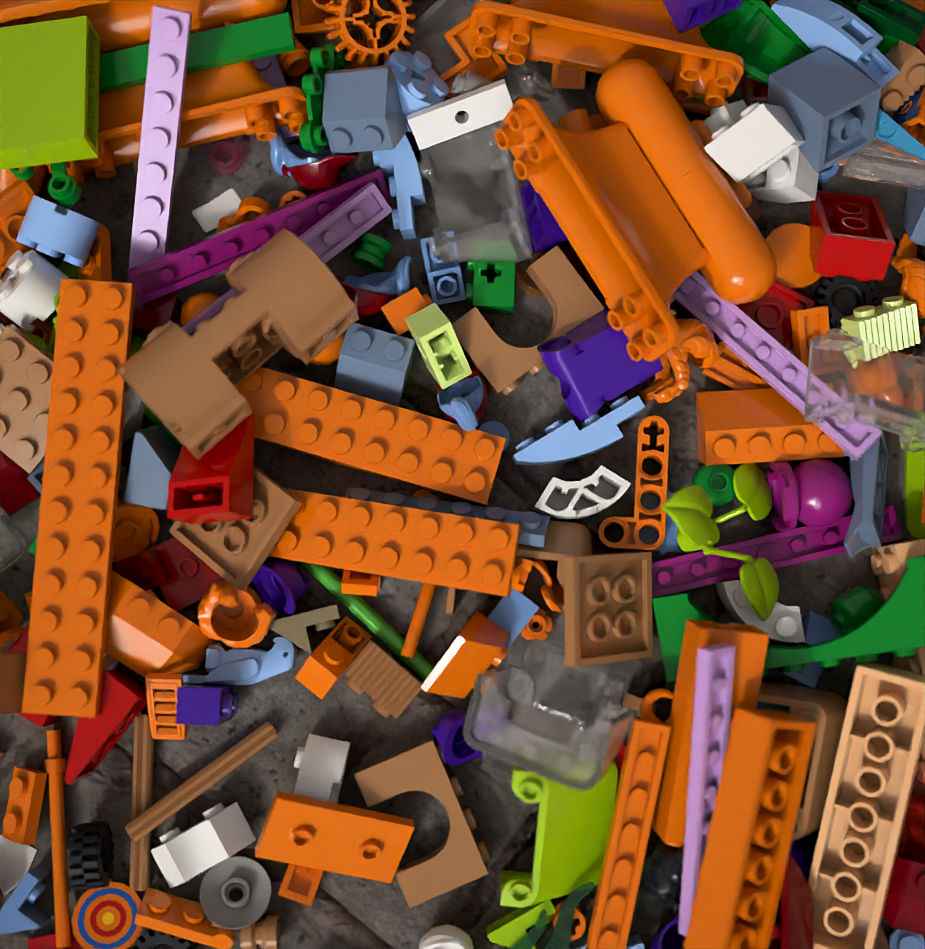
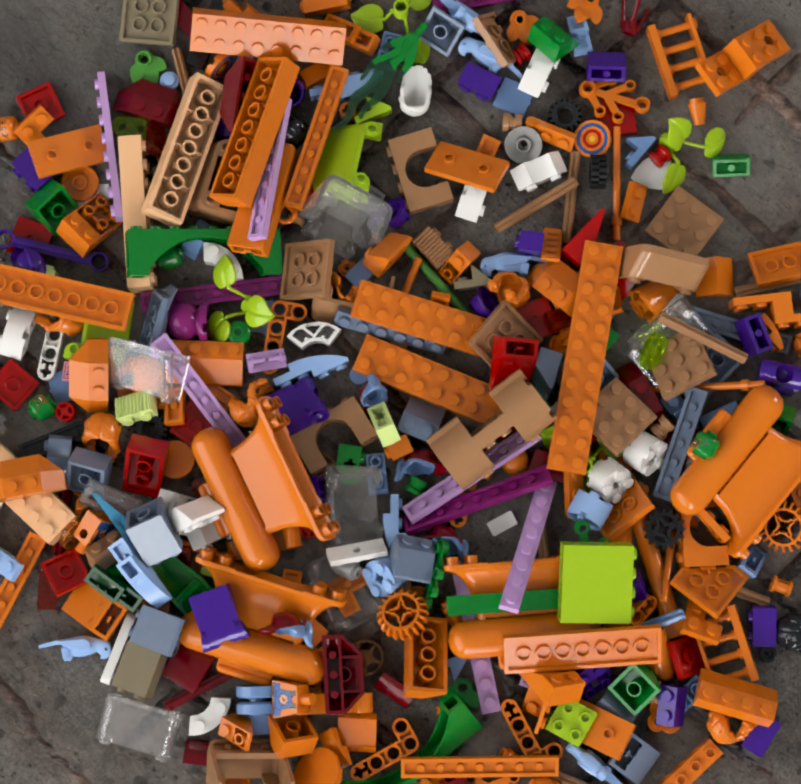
camera: 175 degrees left, 0 degrees up
clear pink plate [209,141,243,174] -> none
orange plate [216,197,272,233] -> none
none -> lavender hinge [246,348,287,373]

